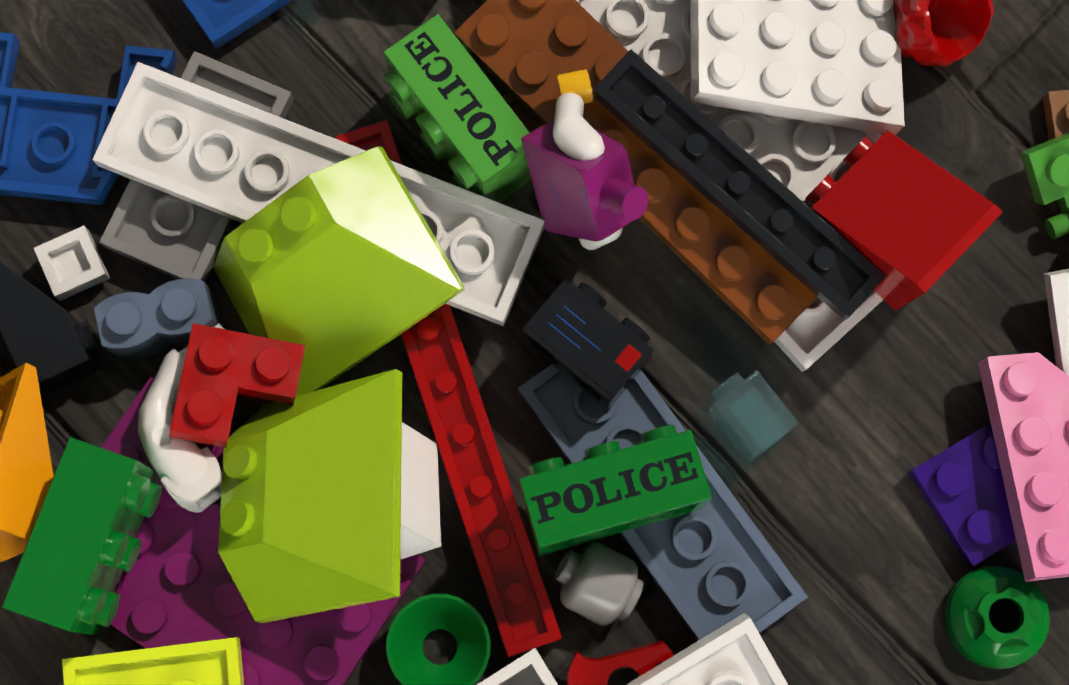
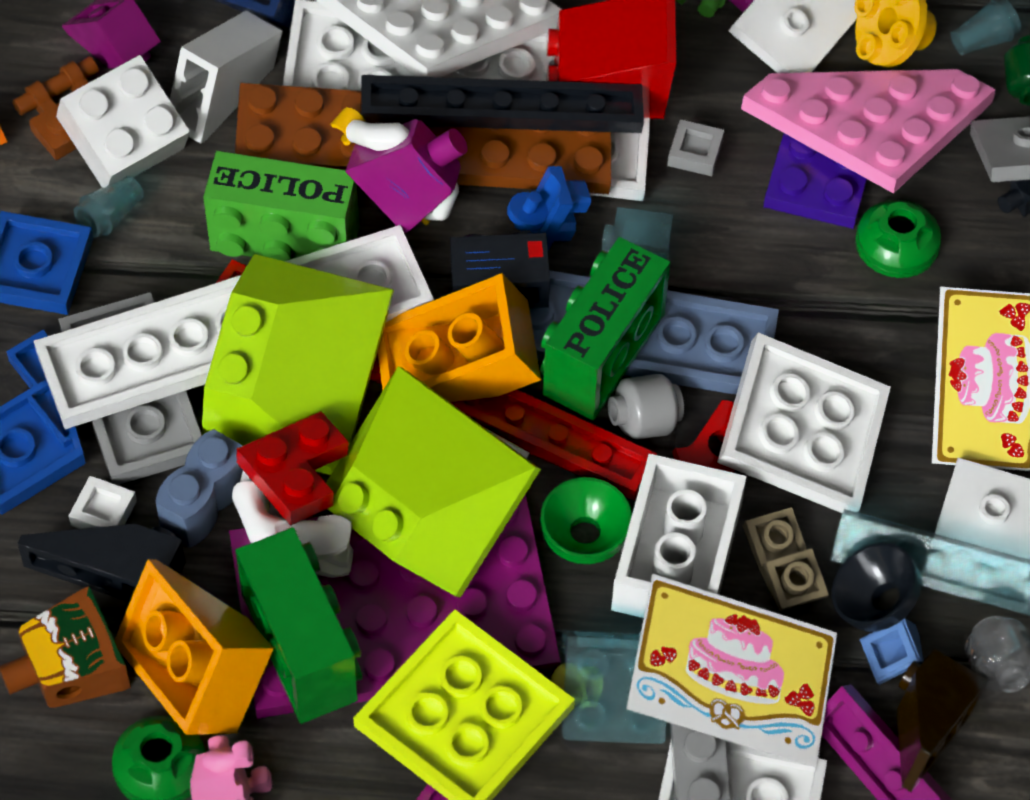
camera: 45 degrees left, 20 degrees down
none -> light orange slope [378,273,541,402]
none -> blue hips [507,166,591,250]
none -> light grey plate [668,119,725,176]

